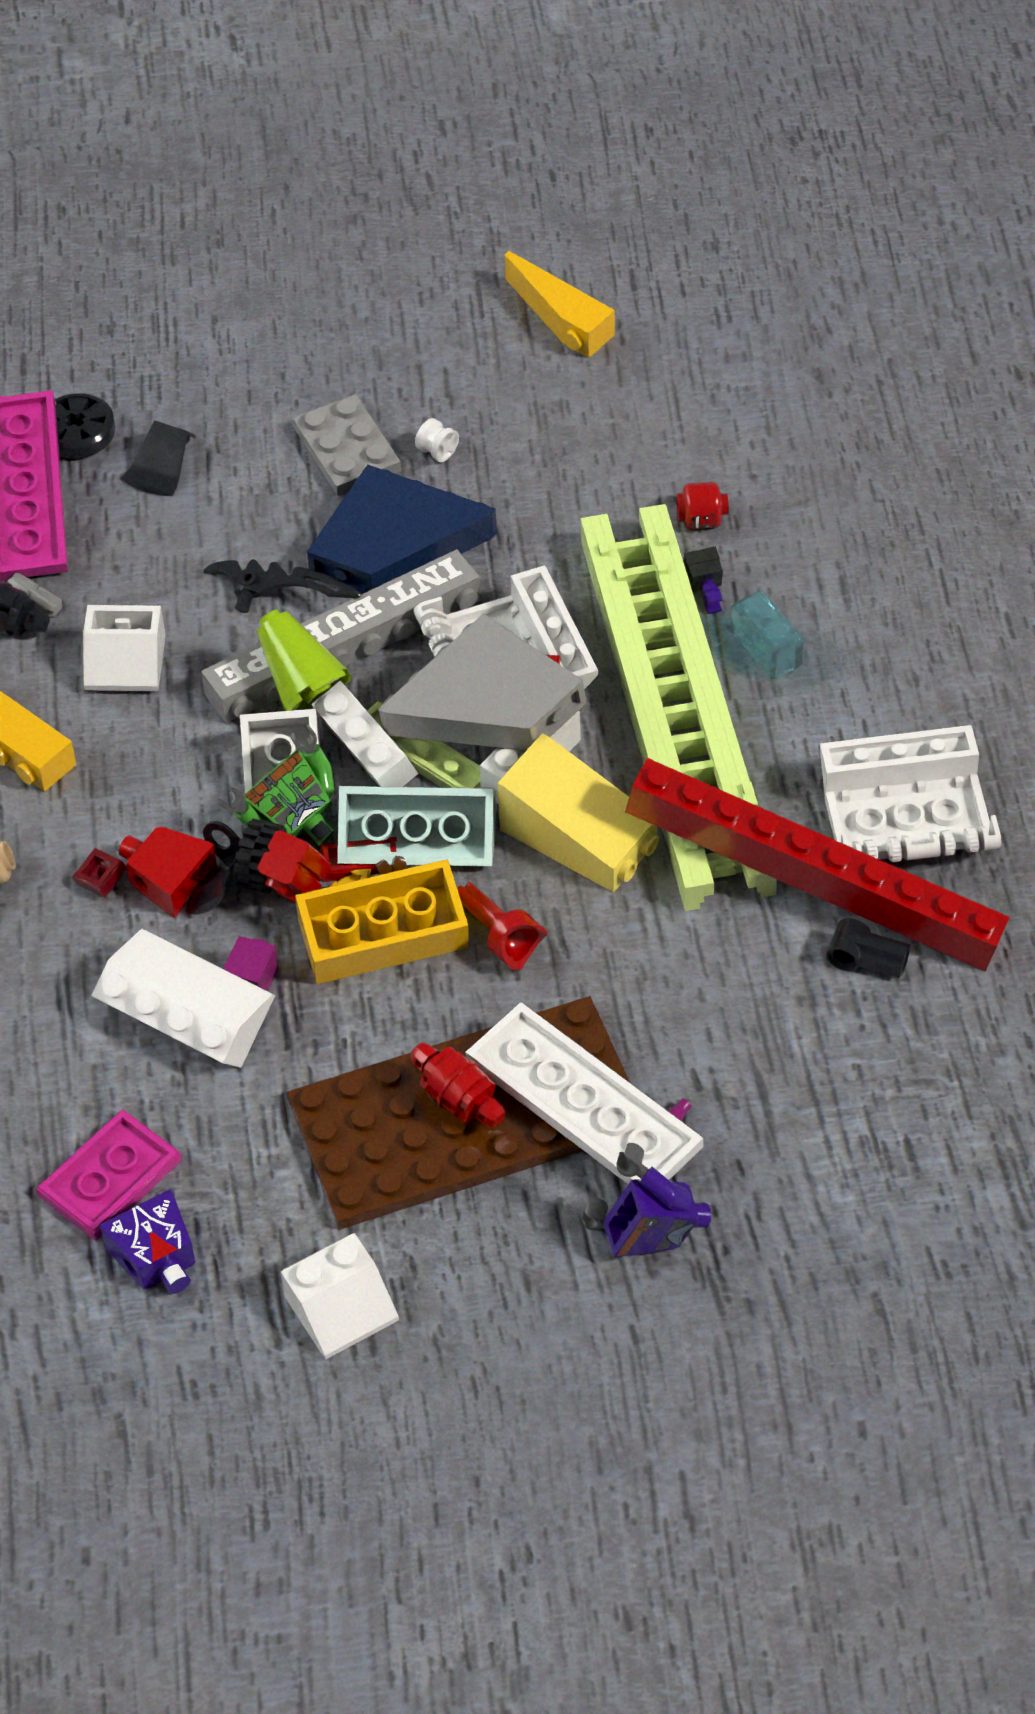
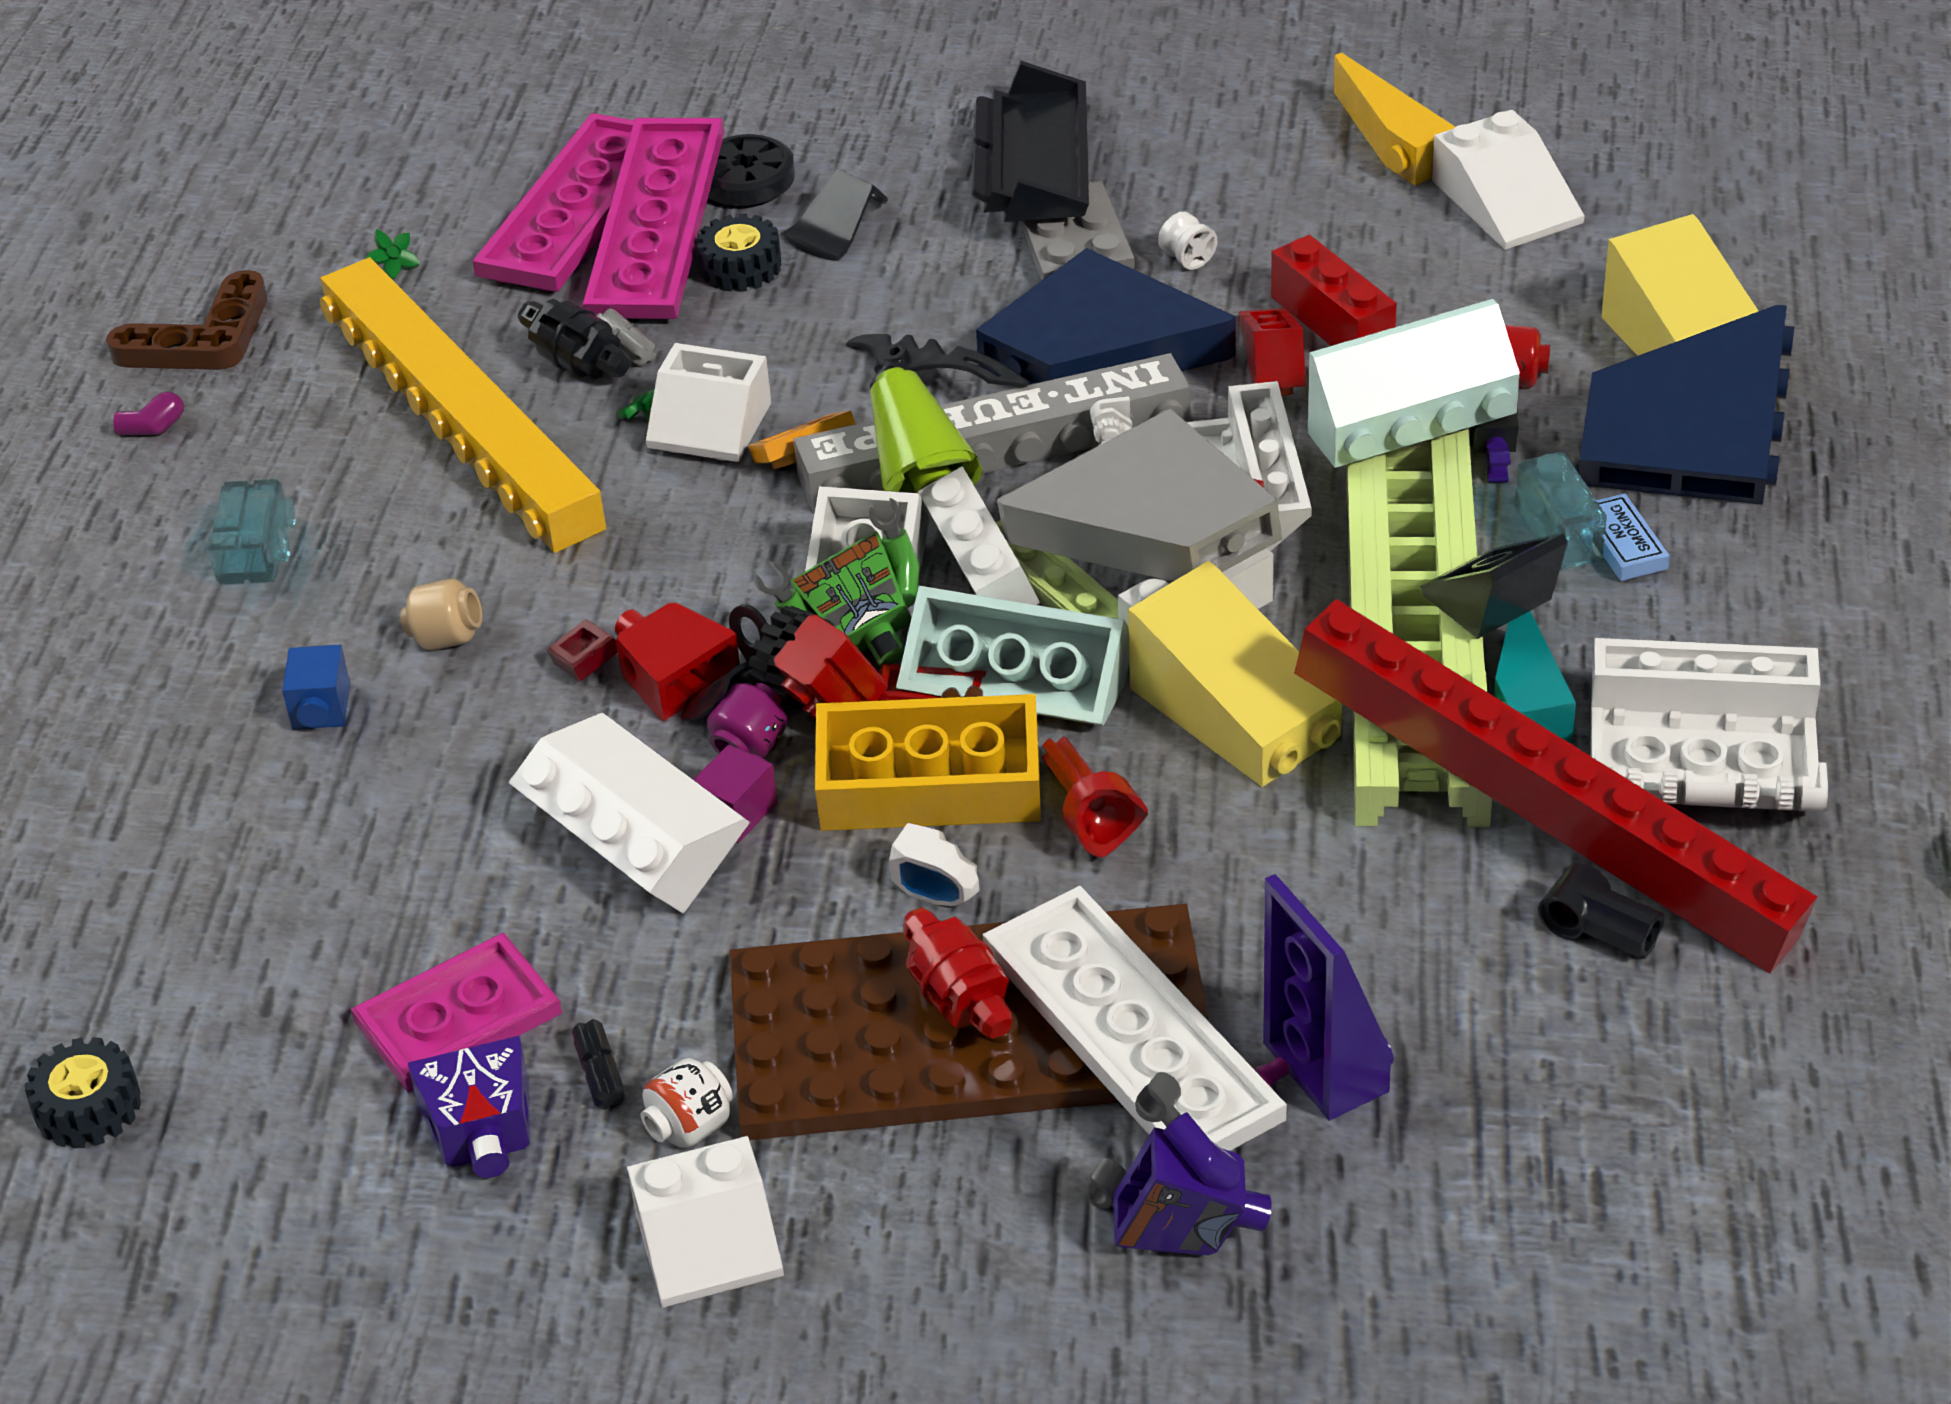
camera: 15 degrees right, 10 degrees down
none -> black piece [572,1019,625,1109]
none -> green plant [616,389,655,422]
none -> white head [640,1058,733,1148]
none -> black wheel [697,214,782,292]
none -> magenta head [707,683,787,758]
none -> light orange plate [748,410,856,469]
none -> white rock [889,823,980,906]
none -> black slope [972,60,1089,222]
none -> red slope [1239,308,1306,396]
none -> dark purple slope [1263,874,1394,1121]
none -> red brick [1271,235,1397,346]
none -> light aqua slope [1308,299,1519,468]
none -> black slope [1420,533,1568,639]
none -> white slope [1432,110,1584,250]
none -> teal slope [1494,611,1576,743]
none -> light blue tile [1577,493,1670,581]
none -> dark blue slope [1578,305,1795,505]
none -> light yellow slope [1601,214,1781,361]

